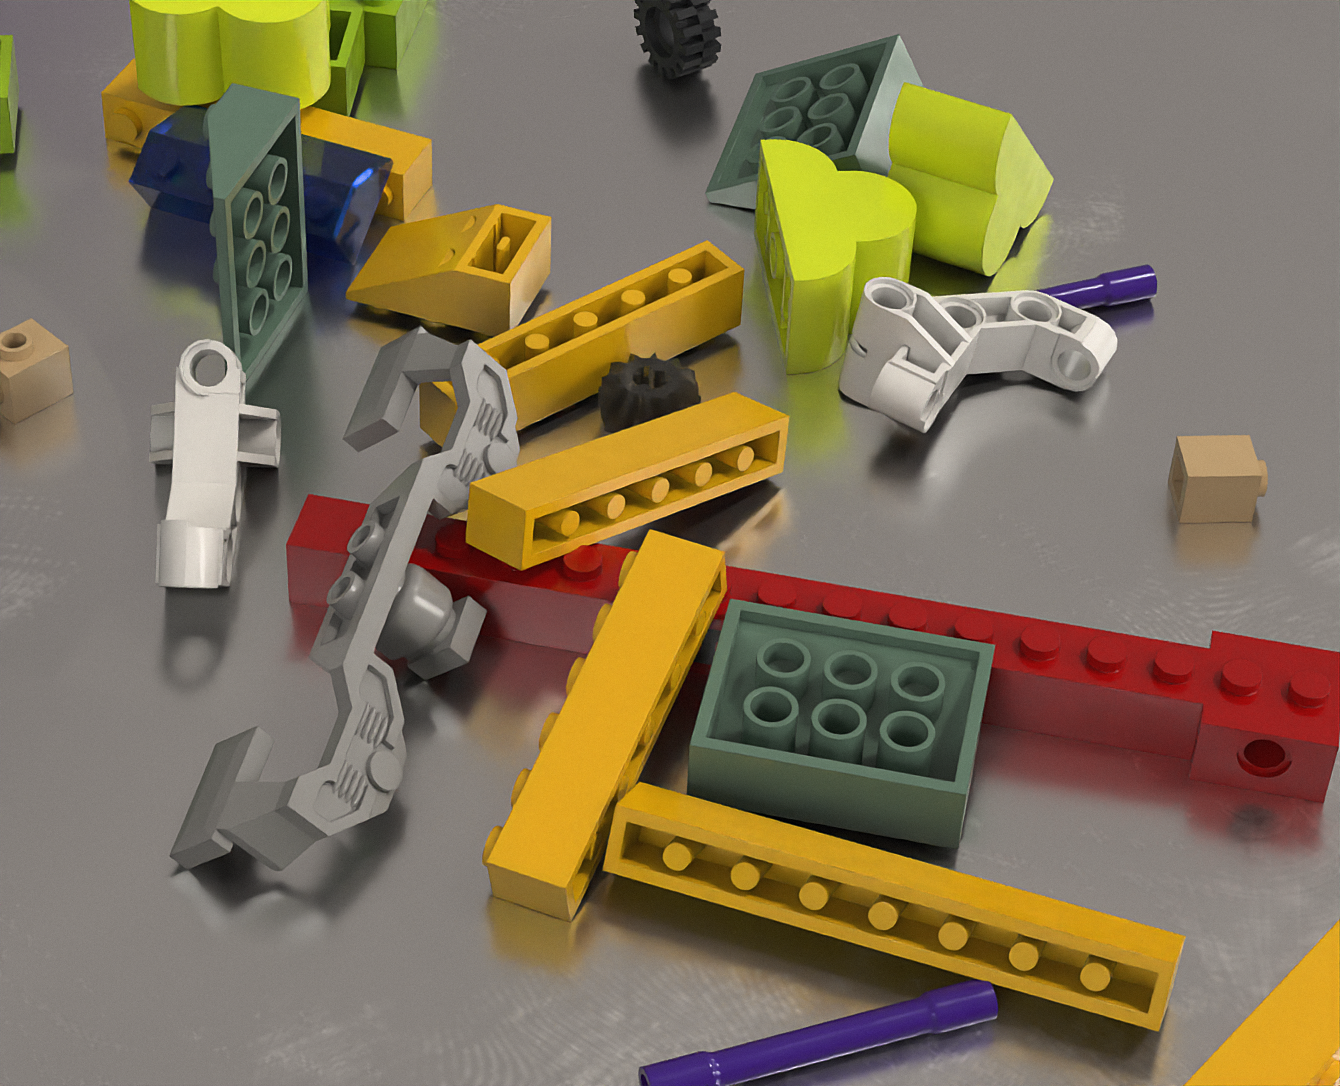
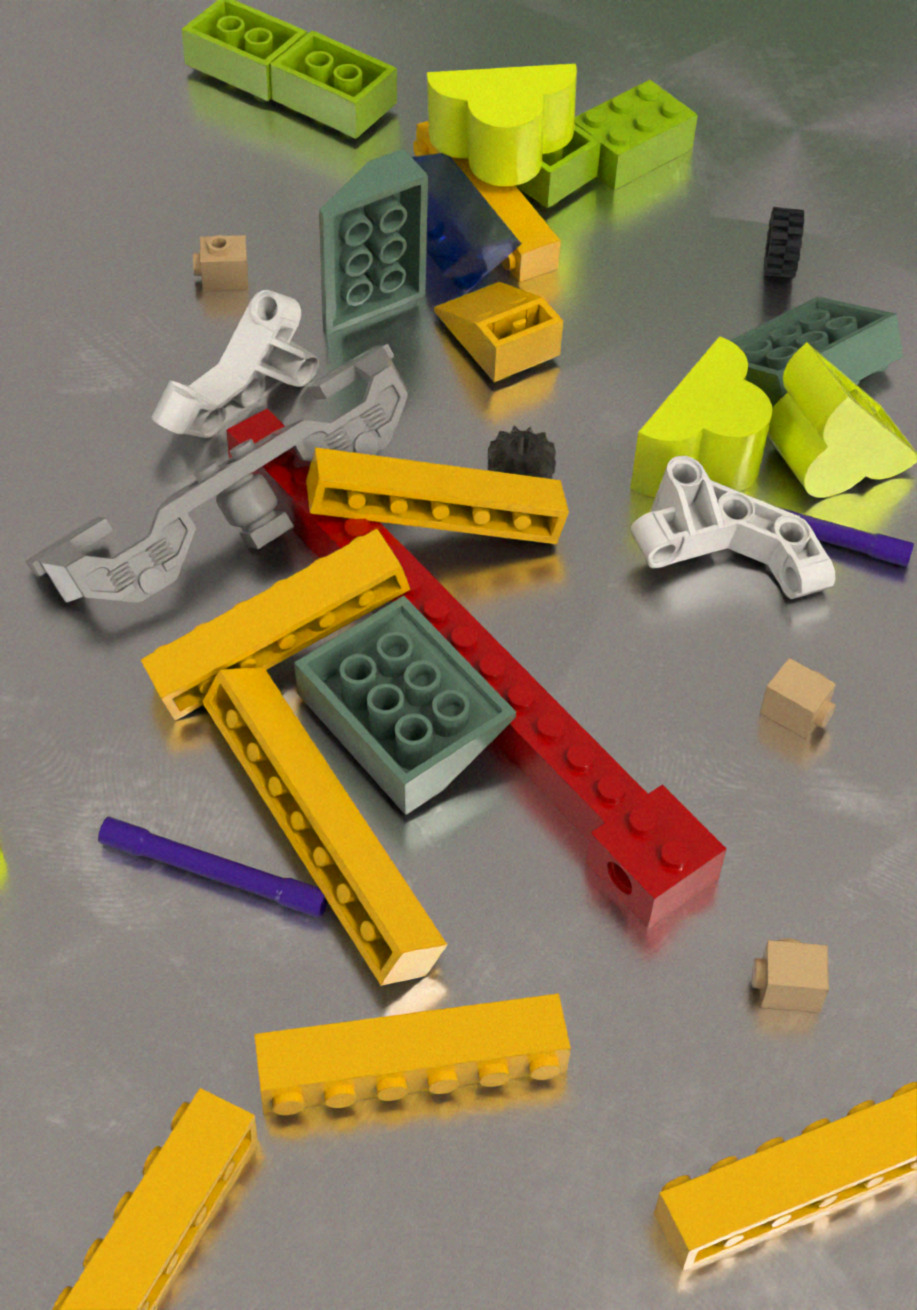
camera: 40 degrees right, 10 degrees up
yellow brick [419,240,745,447] -> none

